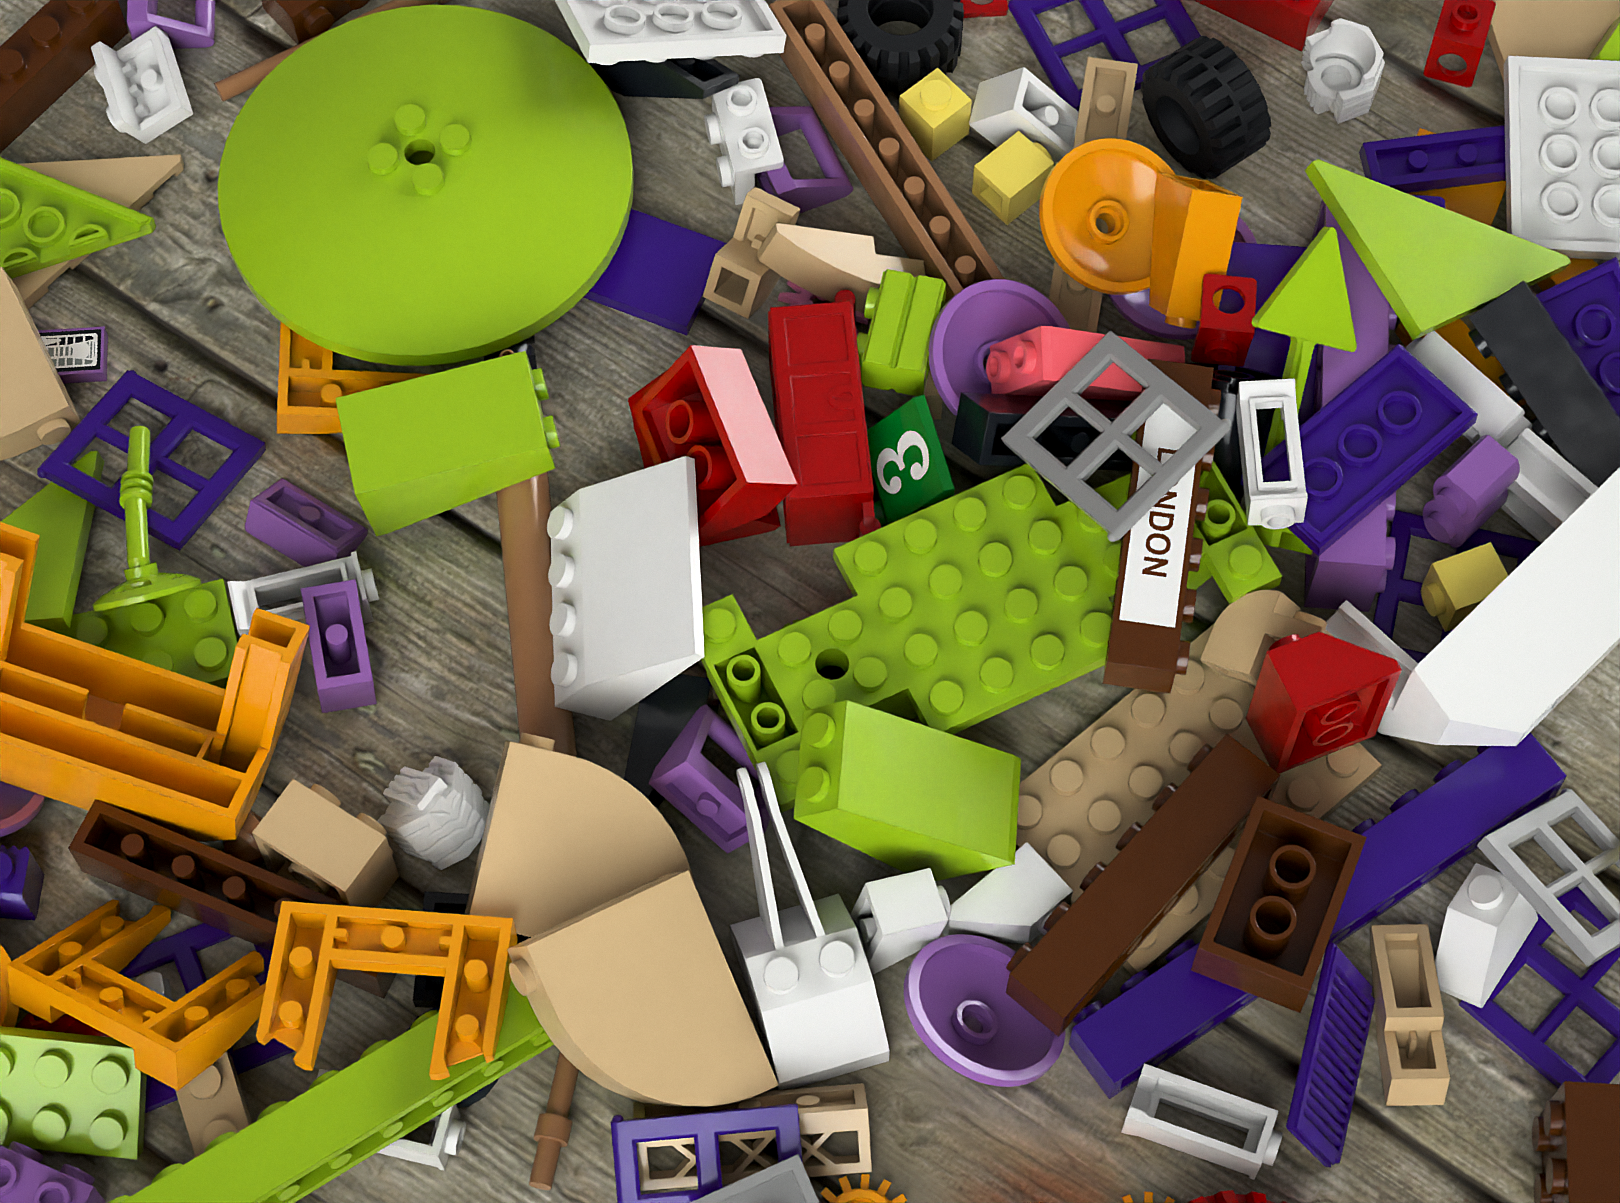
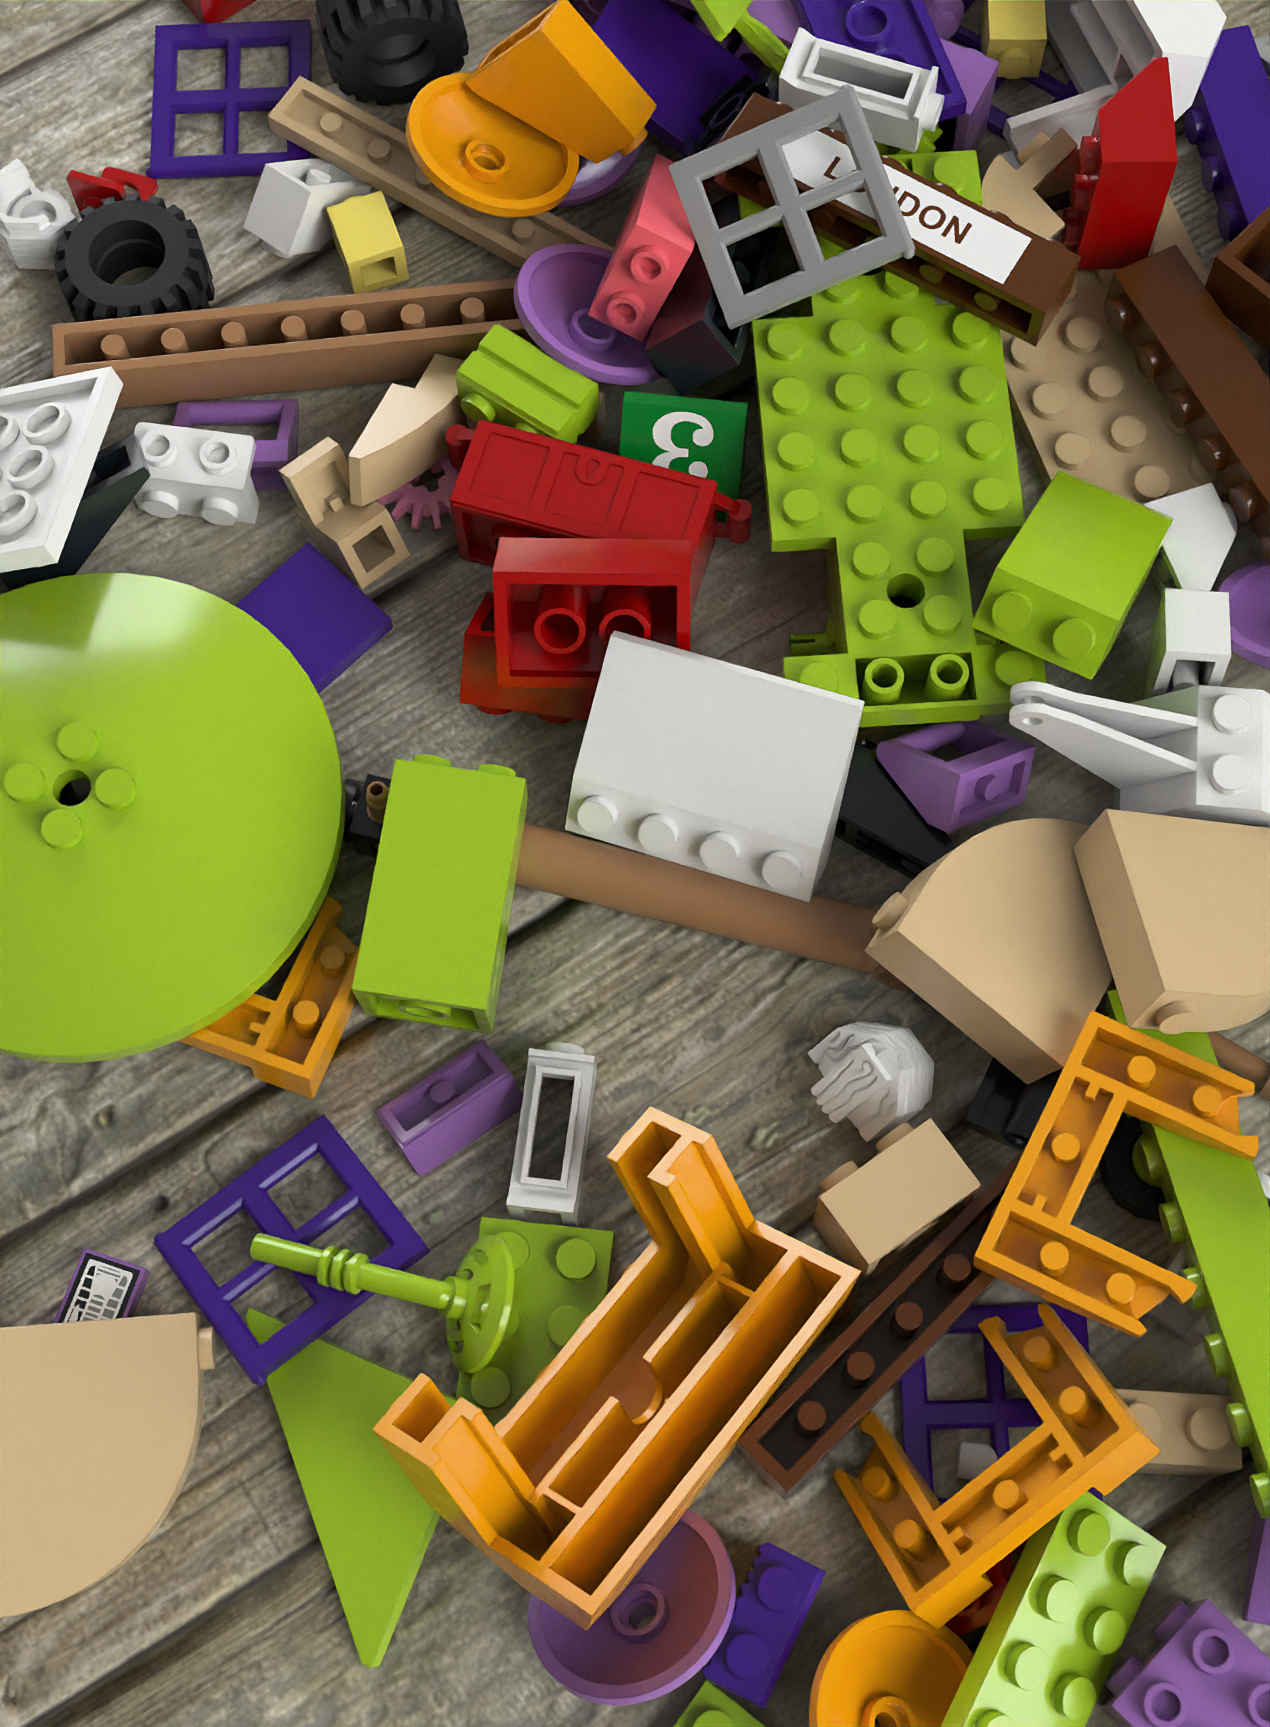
camera: 65 degrees left, 5 degrees up
medium lavender slope [300,579,377,713] -> none
light yellow brick [899,68,972,162] -> none
red bracket [1191,274,1257,367] -> none

